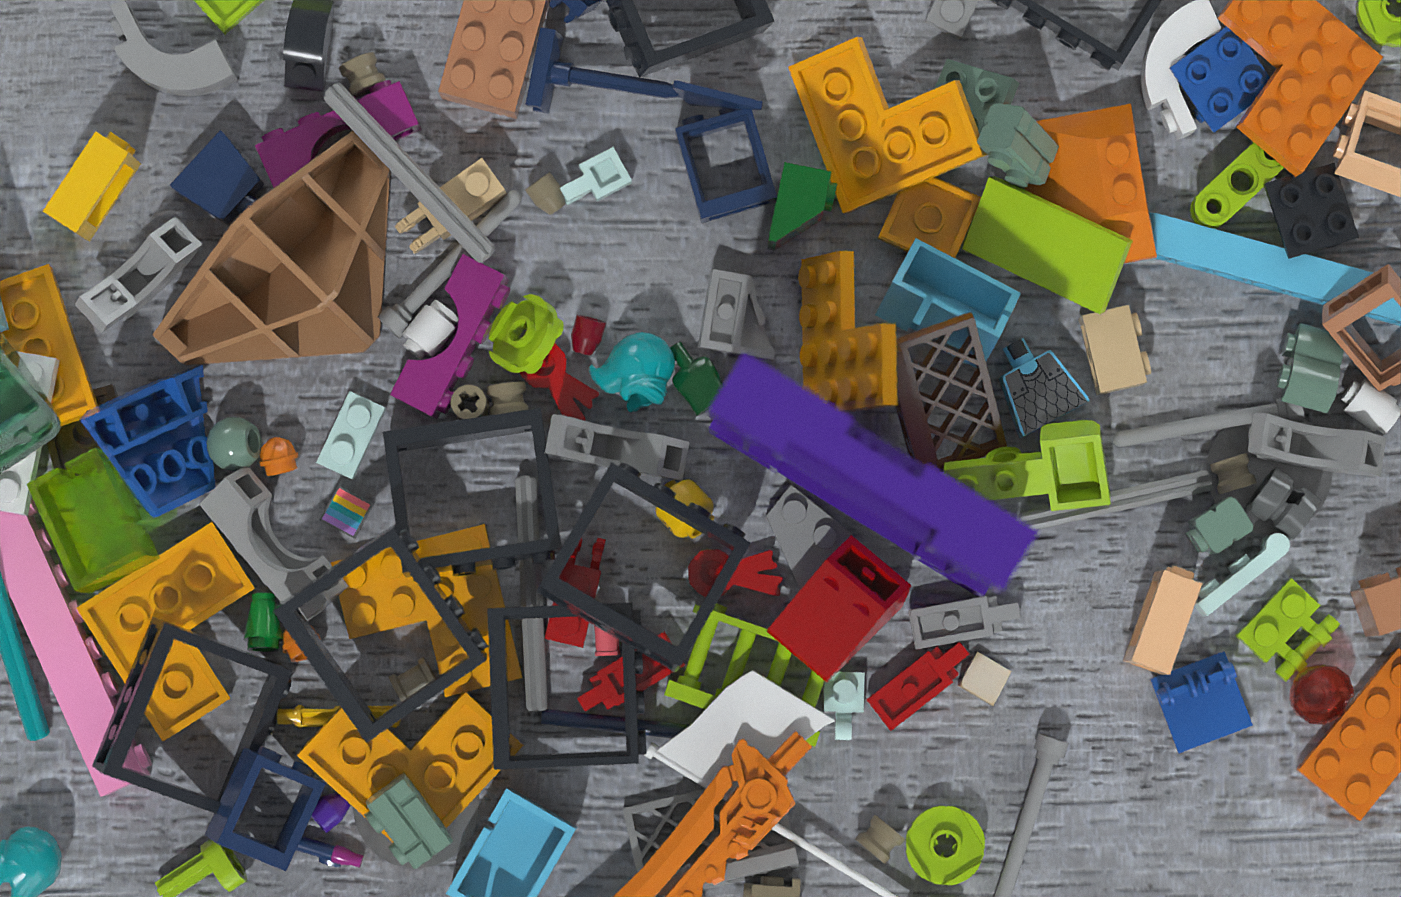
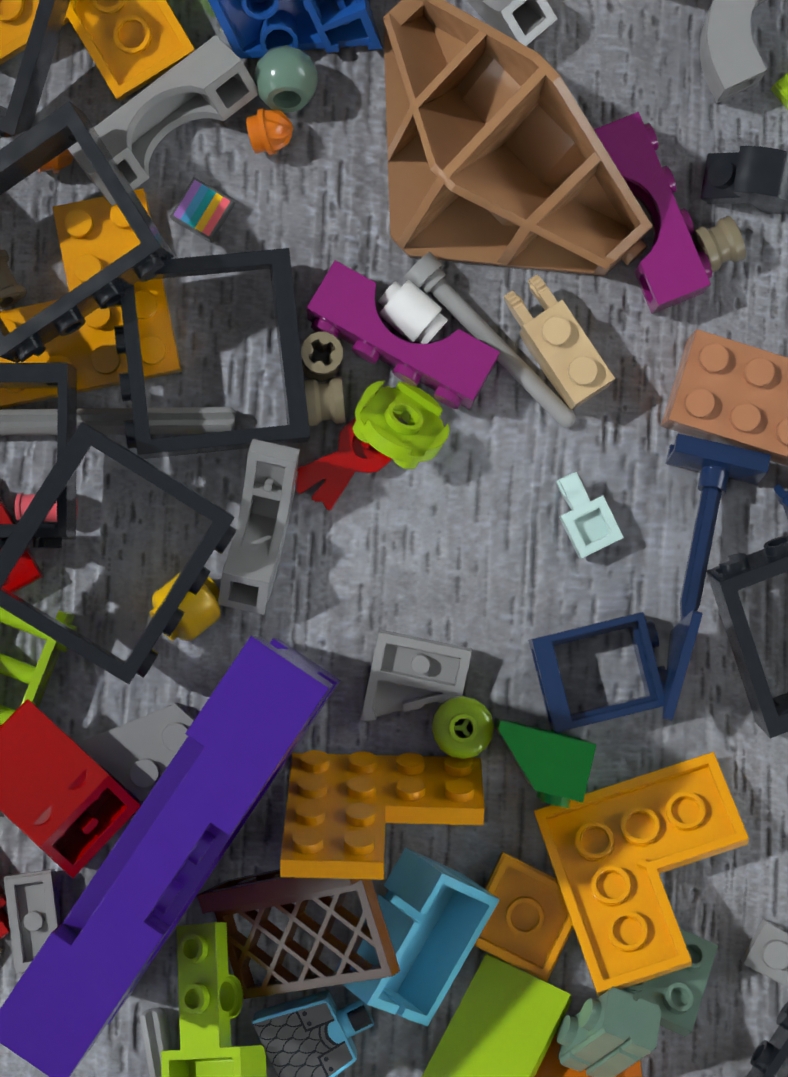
camera: 85 degrees right, 0 degrees up
dark blue torso [170,130,264,224] -> none
green cone [243,593,283,652] -> none
light aqua plate [316,391,387,480] -> none
light grey axle [324,83,495,263] -> none
dark tan hose [525,172,566,215] -> none
red hinge [544,537,606,648] -> none
dark red hose [571,314,606,356] -> none
teal hair [589,332,675,413] -> none
dark green piece [670,341,724,416] -> none
red piece [688,549,783,597] -> none
none -> lime head [431,696,494,759]

